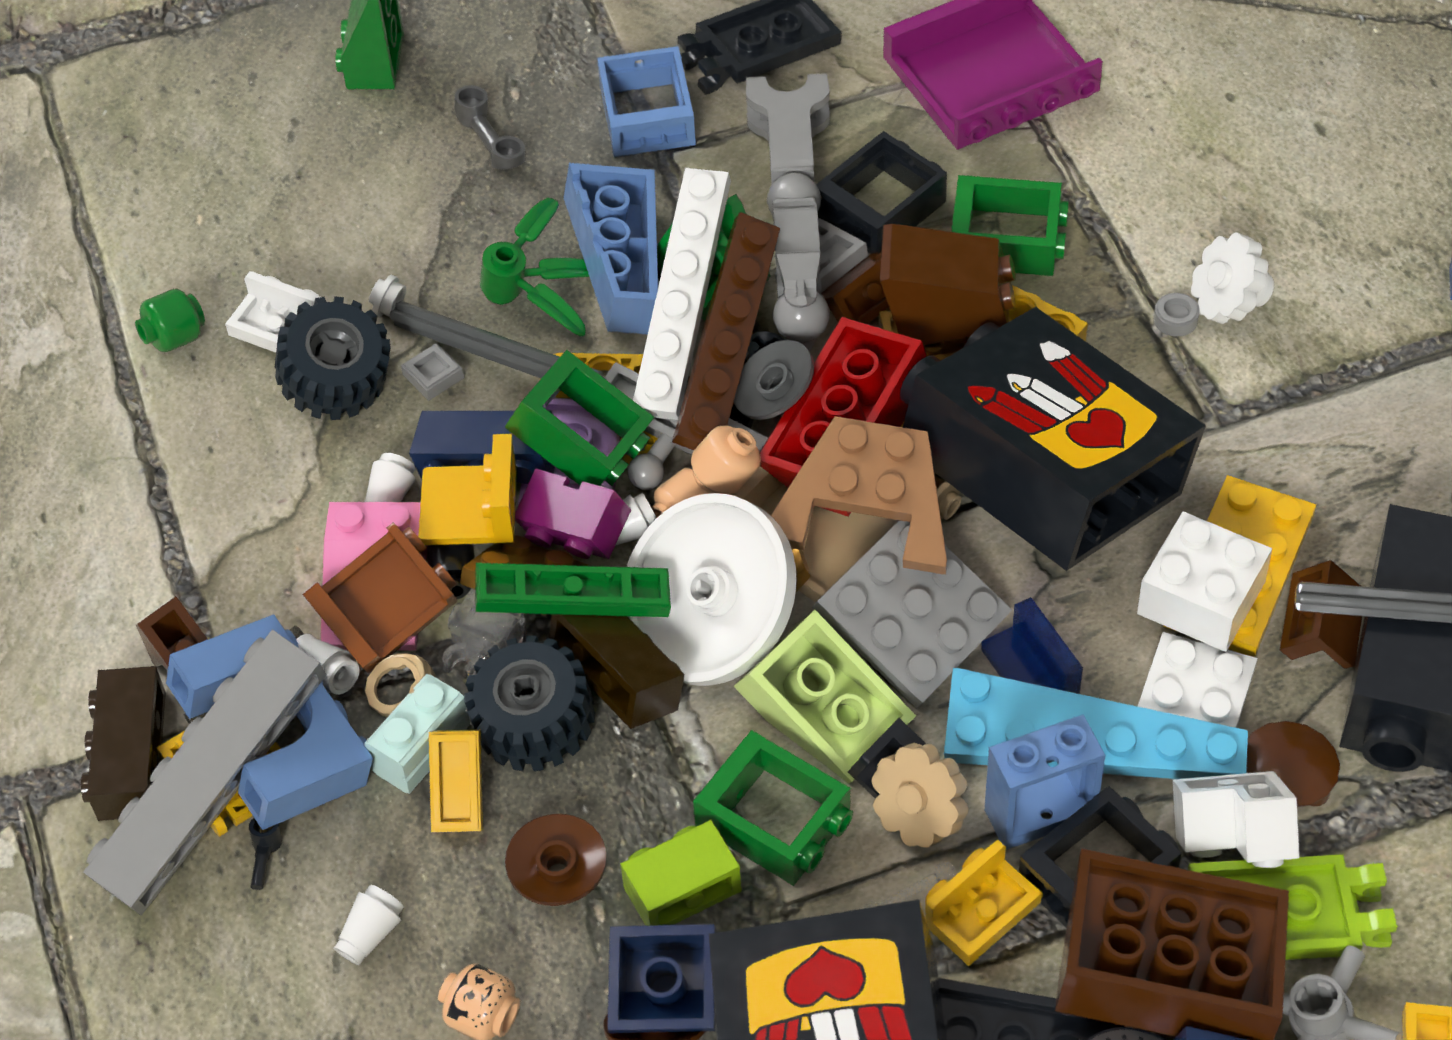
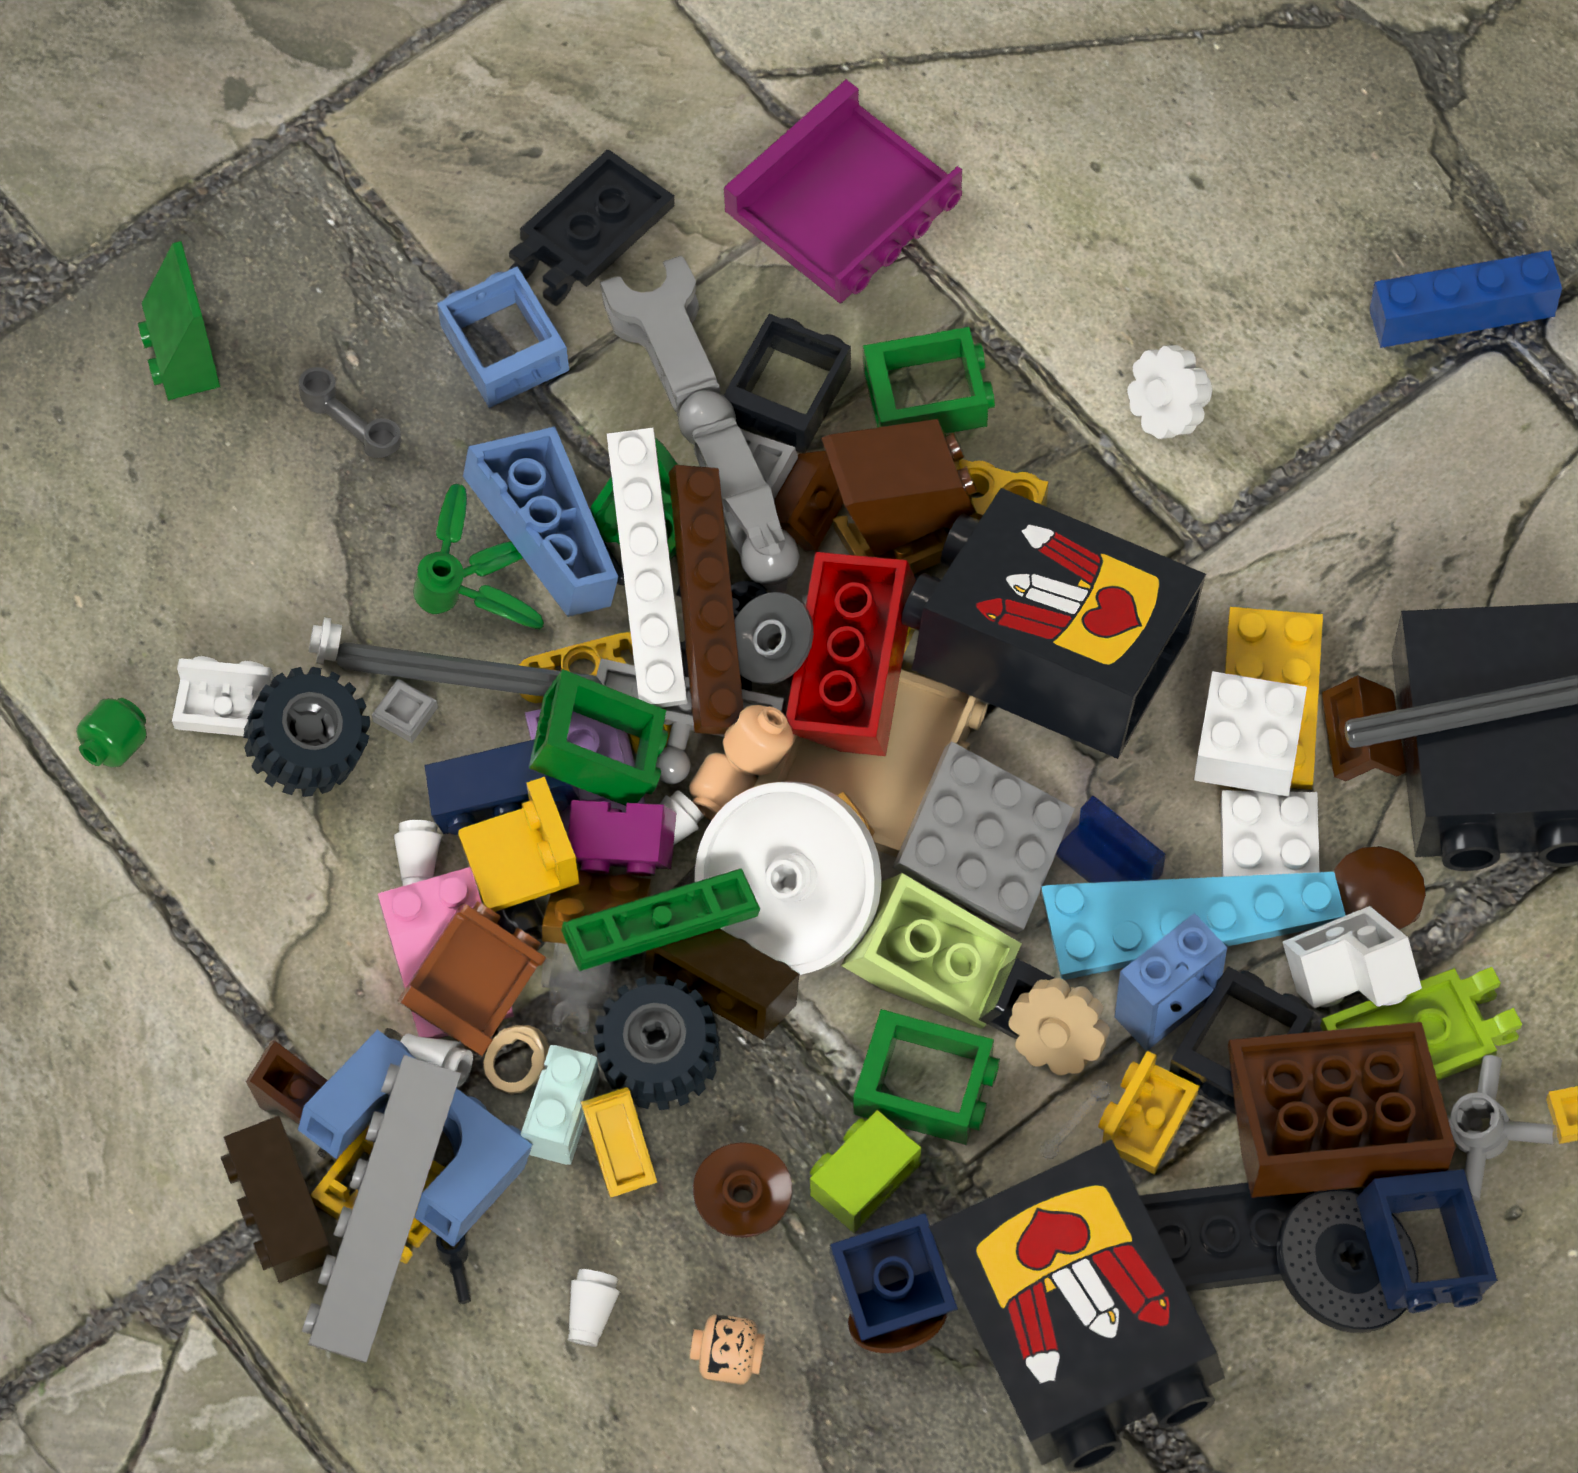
camera: 20 degrees left, 10 degrees up
medium nougat wing [771,416,947,575] -> none
light grey tile [1154,293,1200,337] -> none

